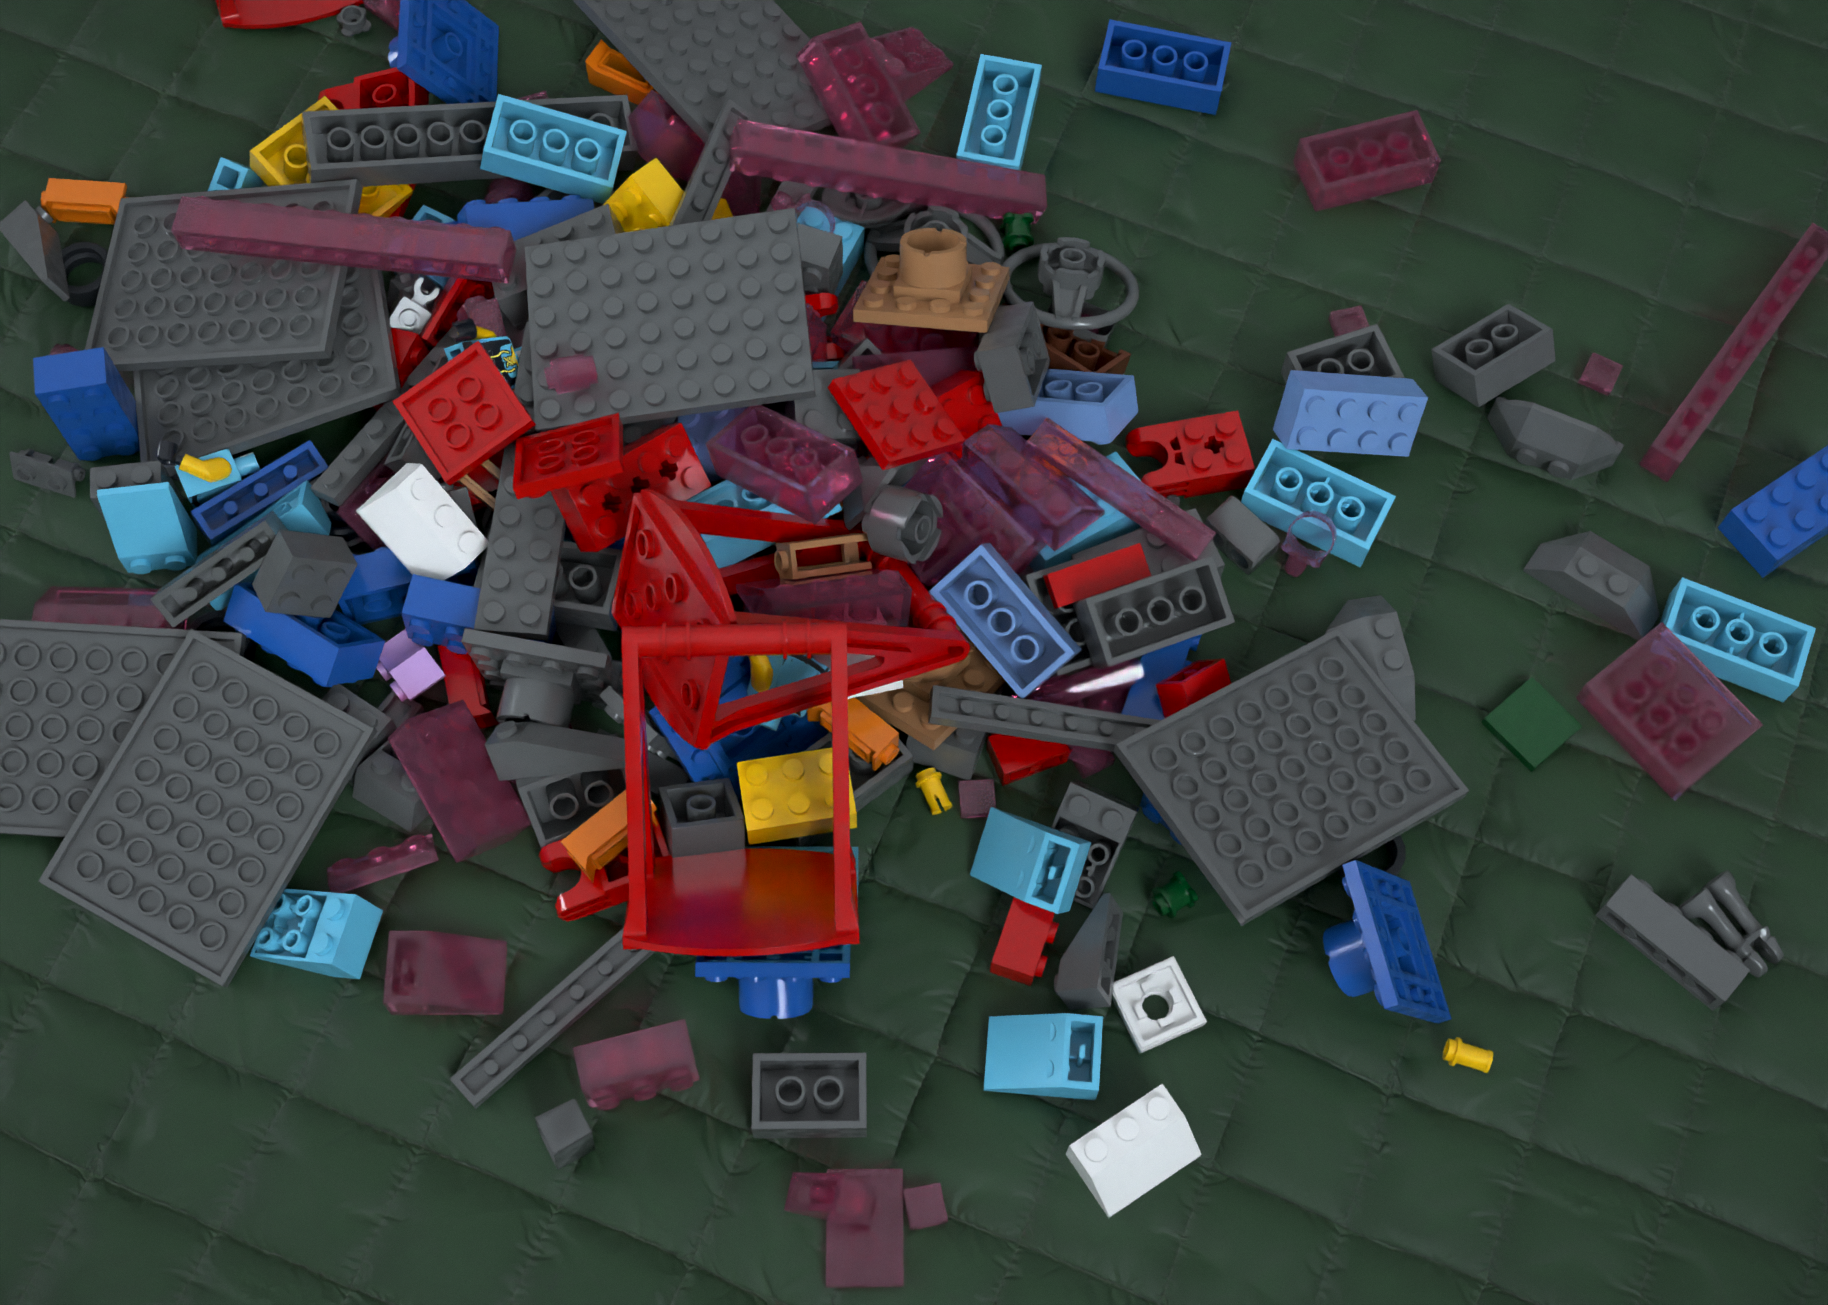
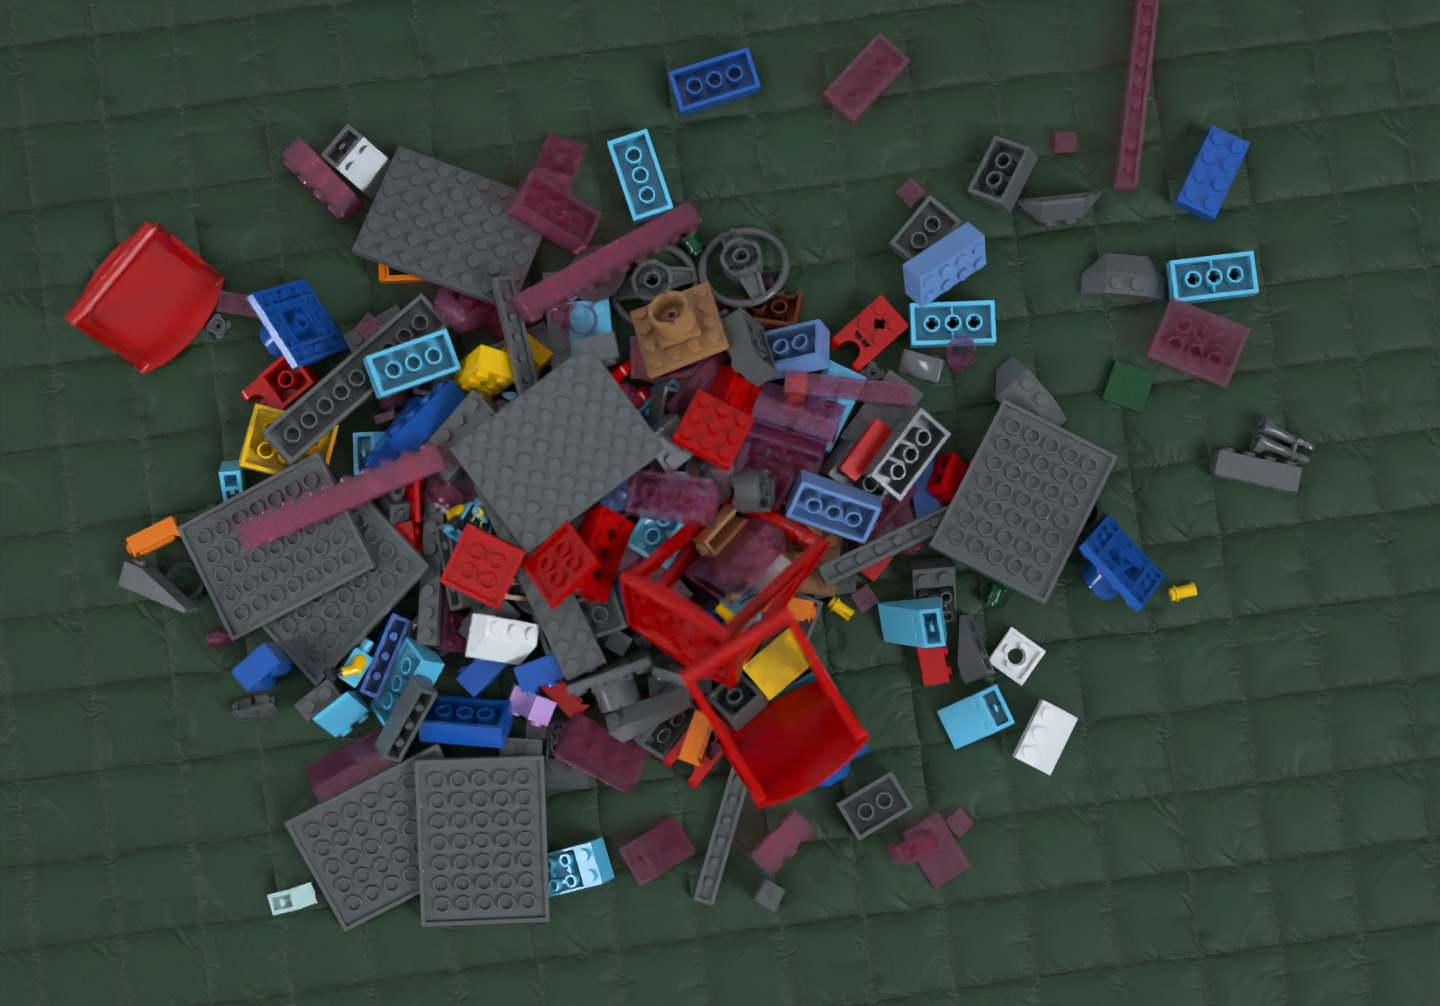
camera: 30 degrees left, 20 degrees up
dark grey brick [252,529,358,618] -> none
clear pink plate [327,833,439,893] -> none
clear pink brick [544,353,599,395] -> none

